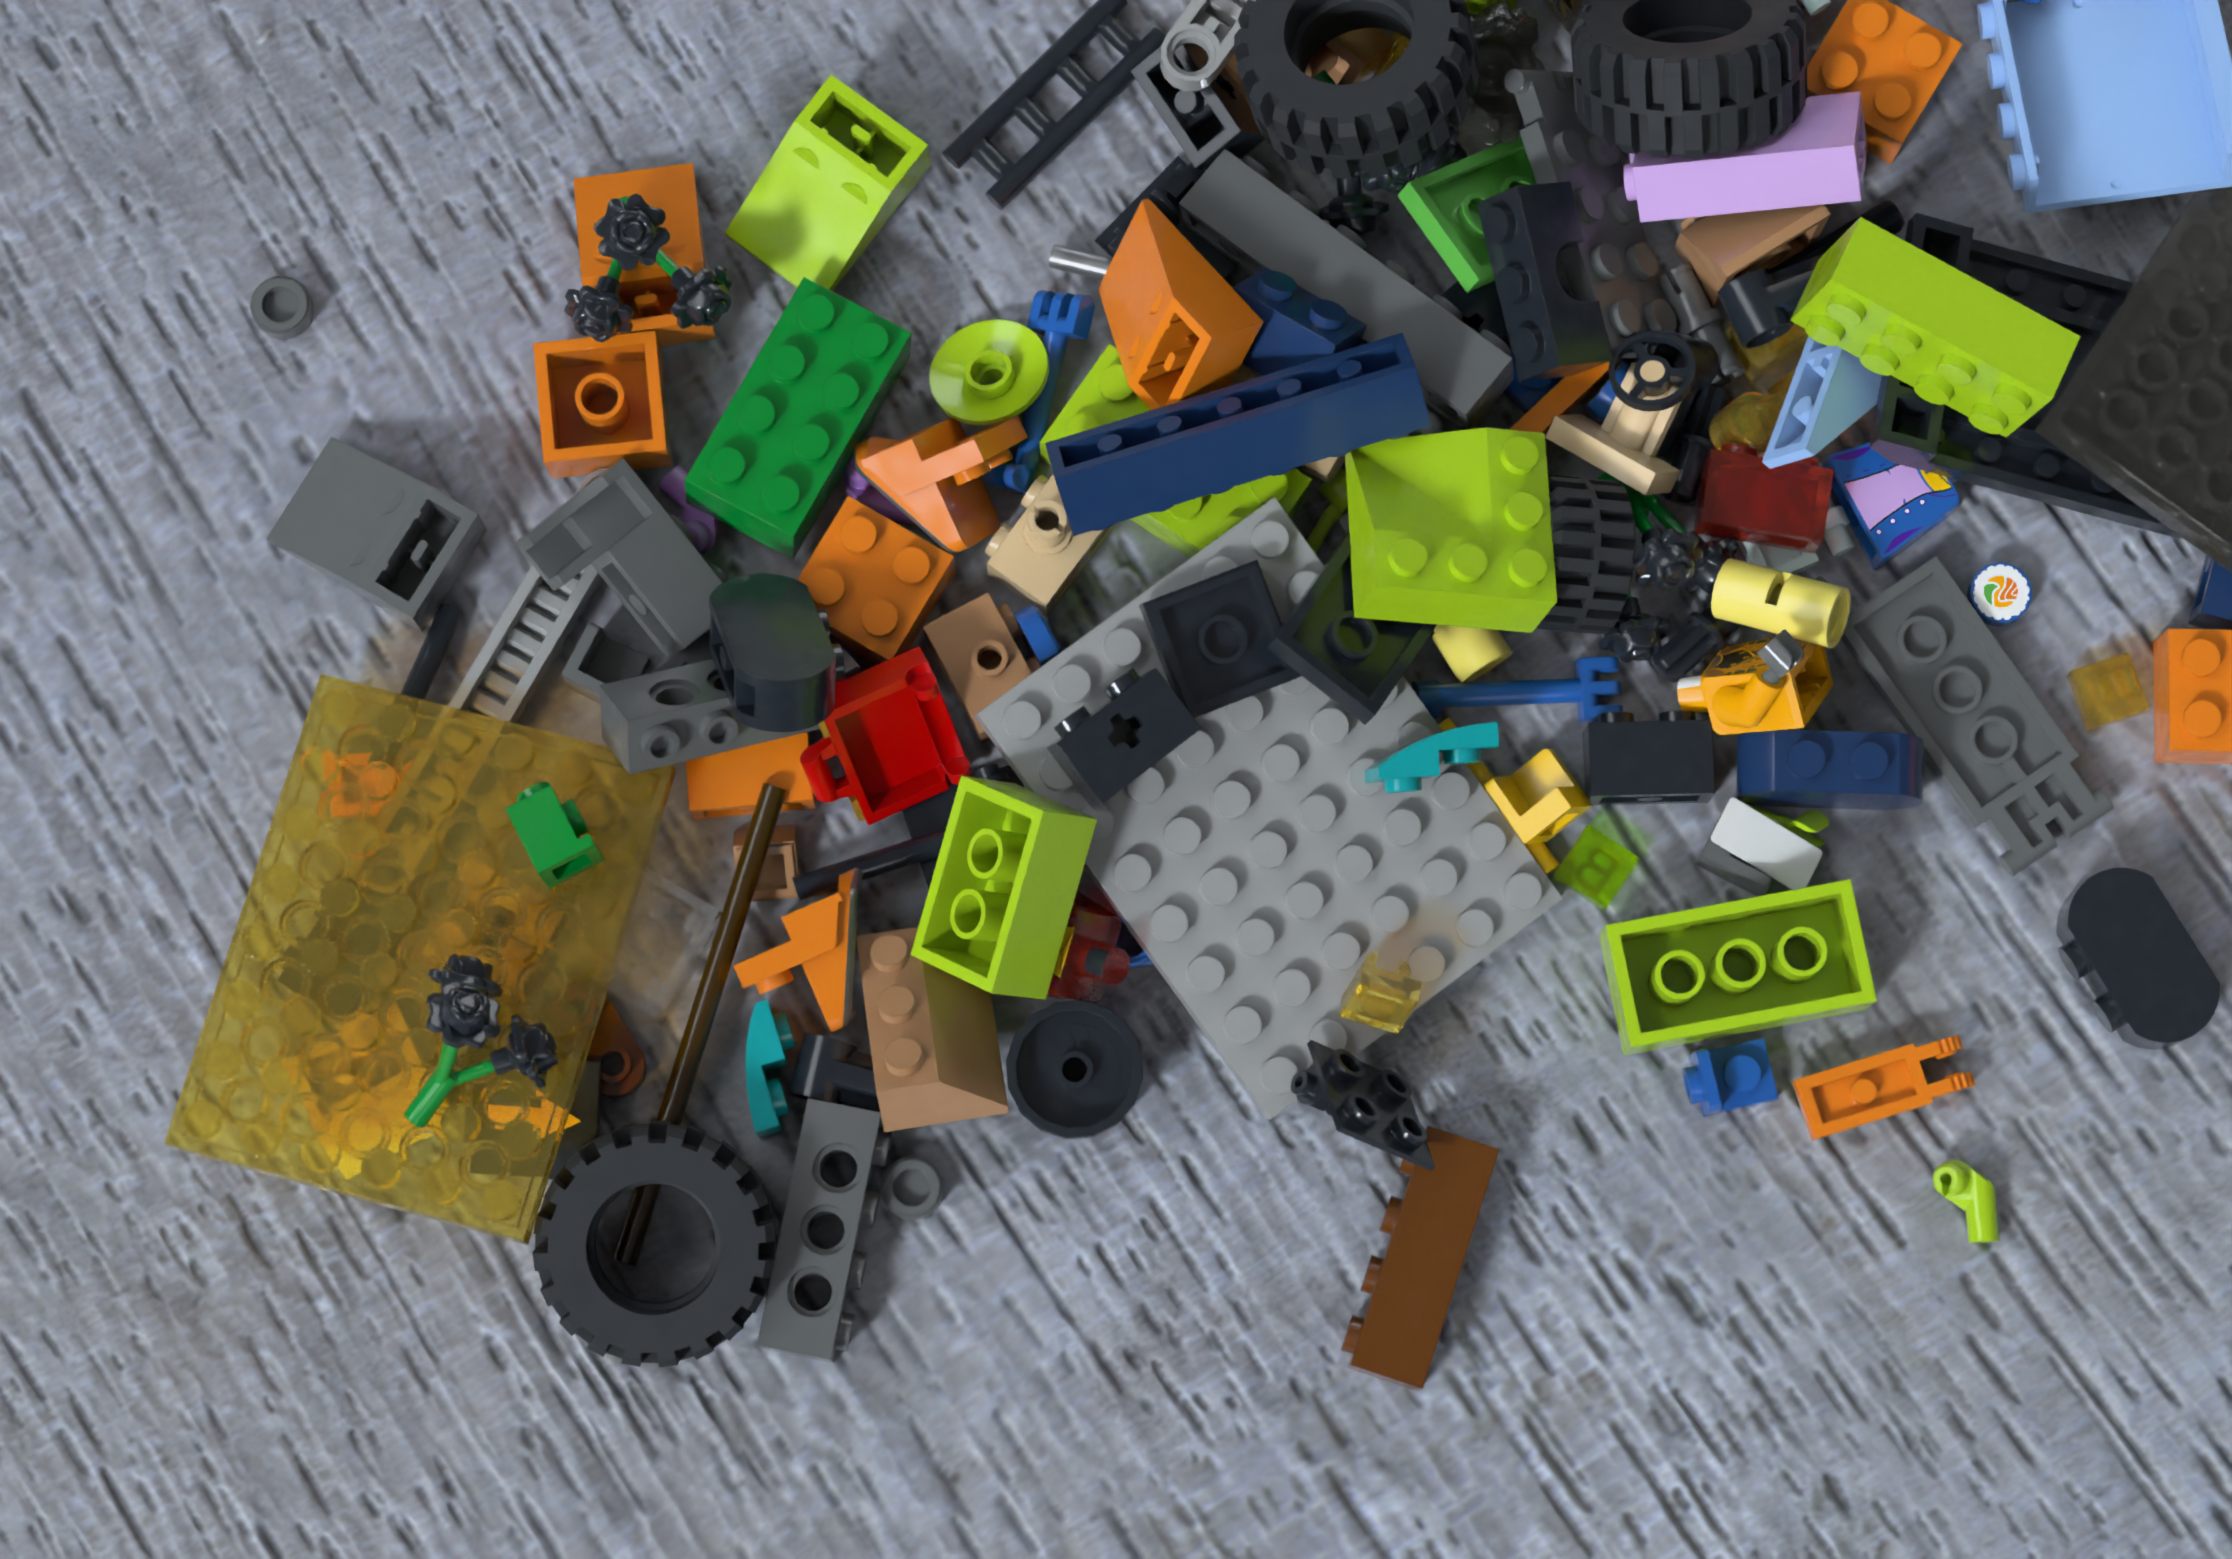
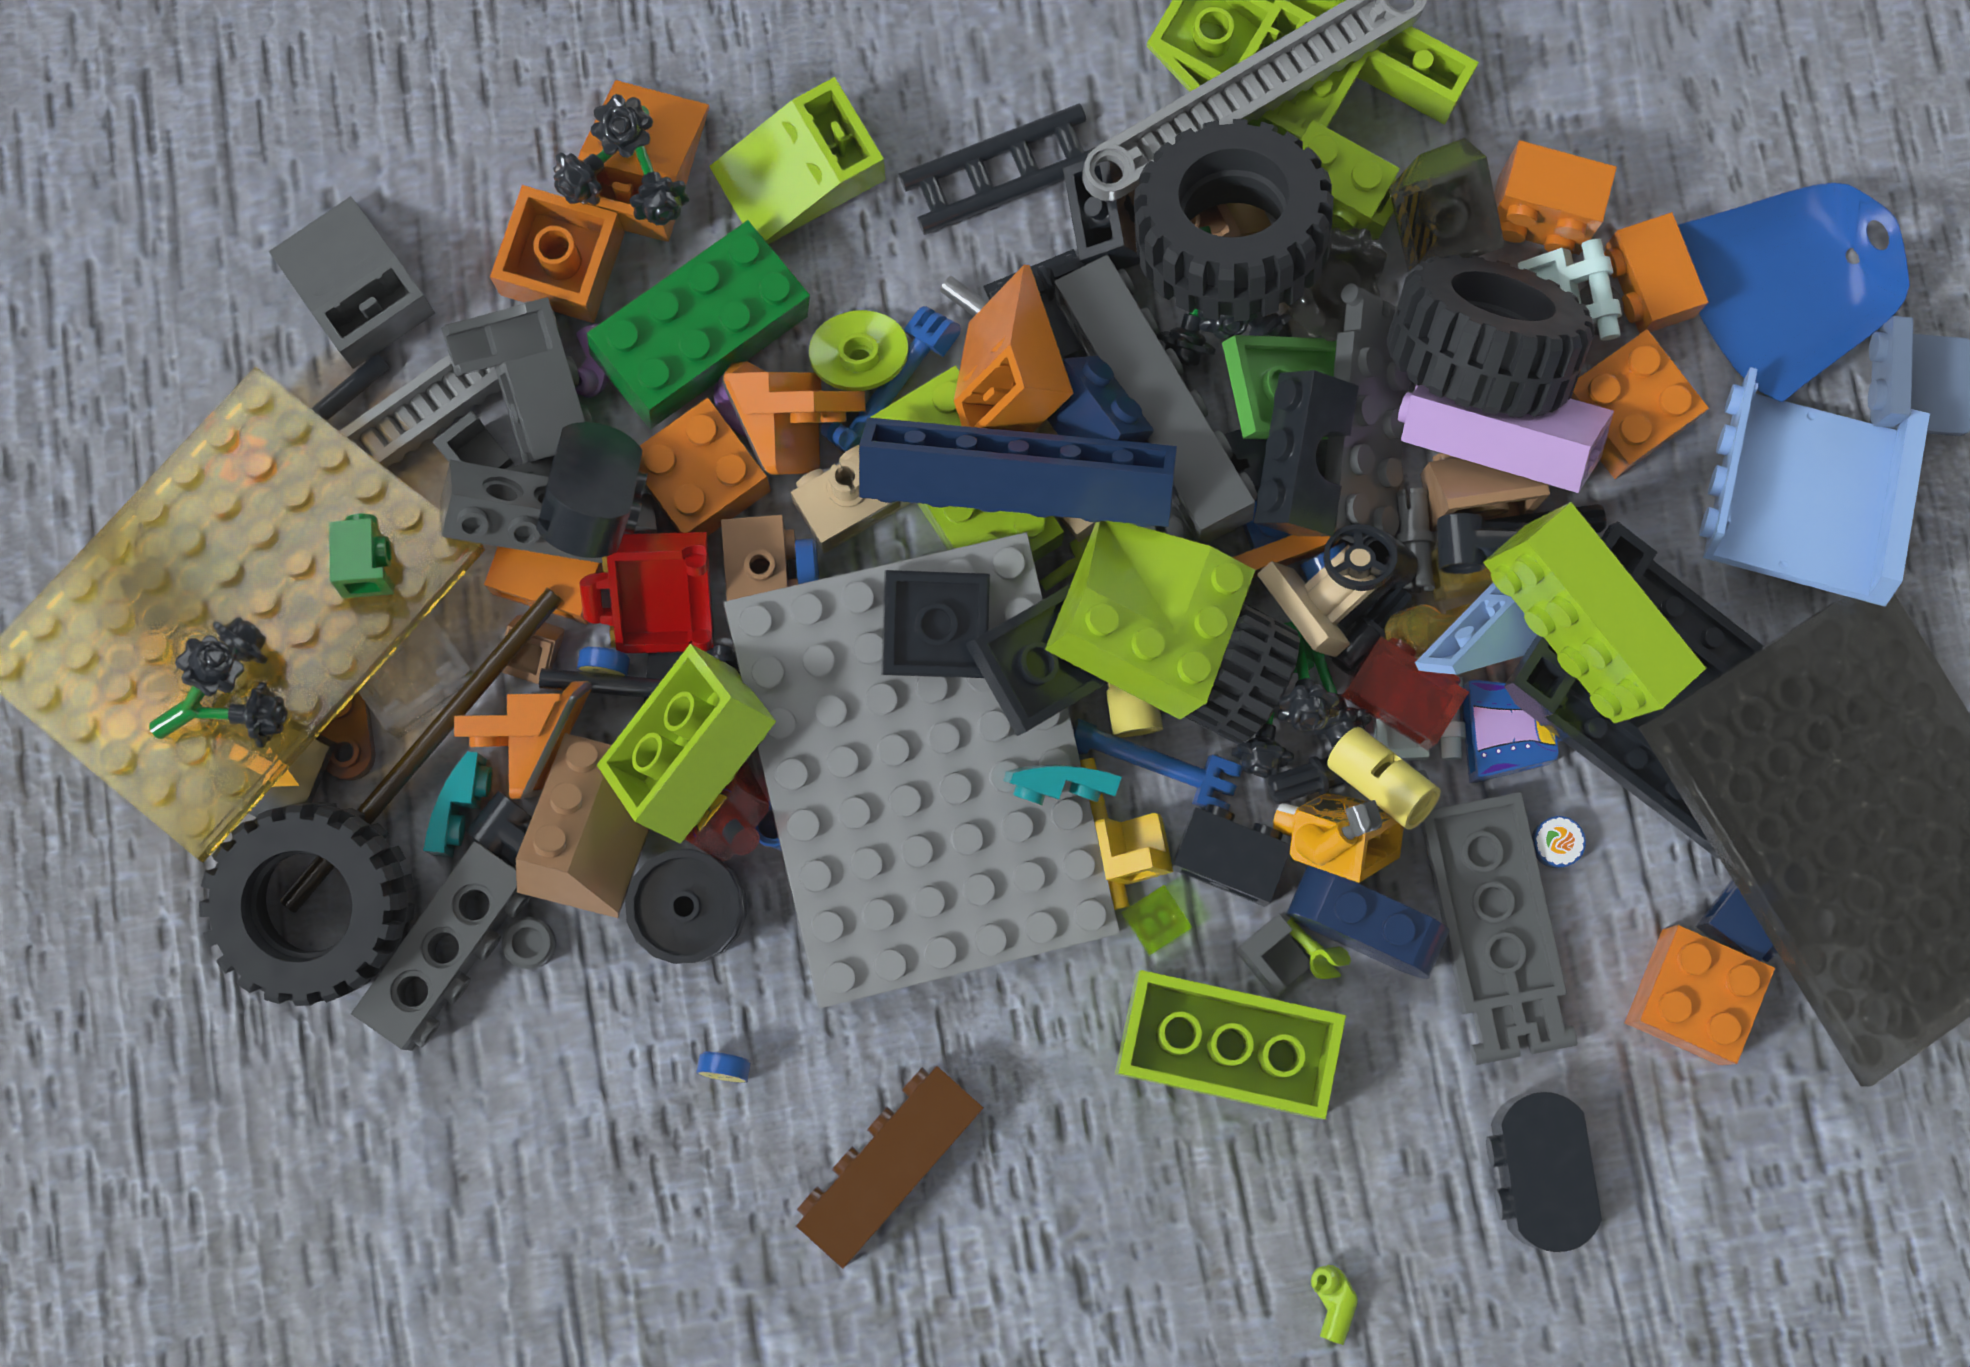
camera: 20 degrees right, 0 degrees up
dark grey tile [250,276,314,340] -> none
black brick [1047,668,1201,808] -> none
black hinge [1291,1040,1436,1171] -> none
clear yellow tile [1339,951,1421,1034] -> none
blue bracket [1683,1038,1779,1117] -> none
white sticker [1711,797,1822,890] -> none
orange hinge [1792,1035,1976,1141] -> none
clear yellow tile [2066,652,2149,732] -> none
none -> blue tile [577,647,630,676]
none -> blue tile [696,1052,751,1083]

